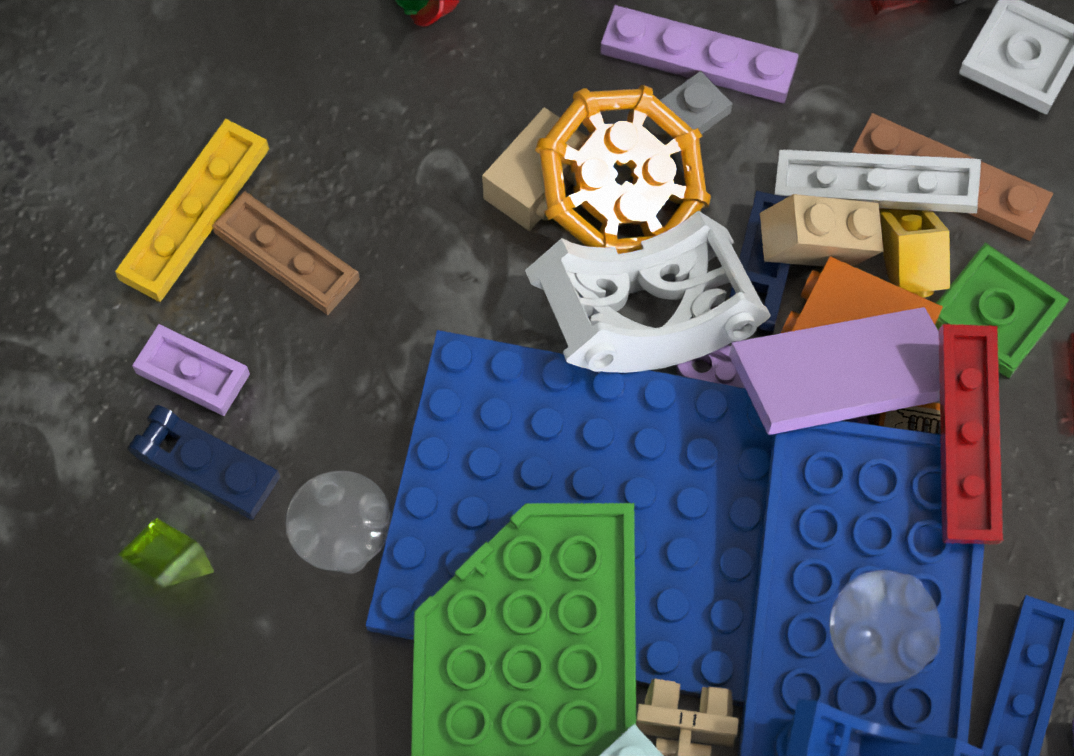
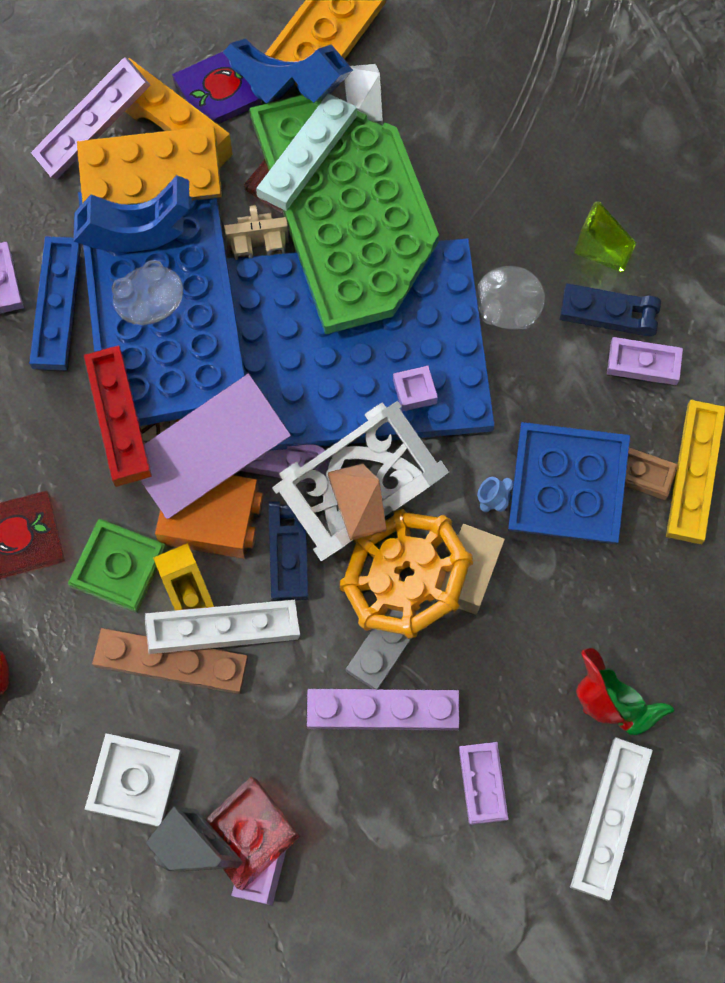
camera: 160 degrees right, 5 degrees up
tan brick [760,194,884,267] -> none
none -> nougat slope [328,464,386,540]
none -> lavender plate [393,366,438,412]
none -> medium blue plate [477,477,514,512]
none -> blue plate [508,422,630,545]

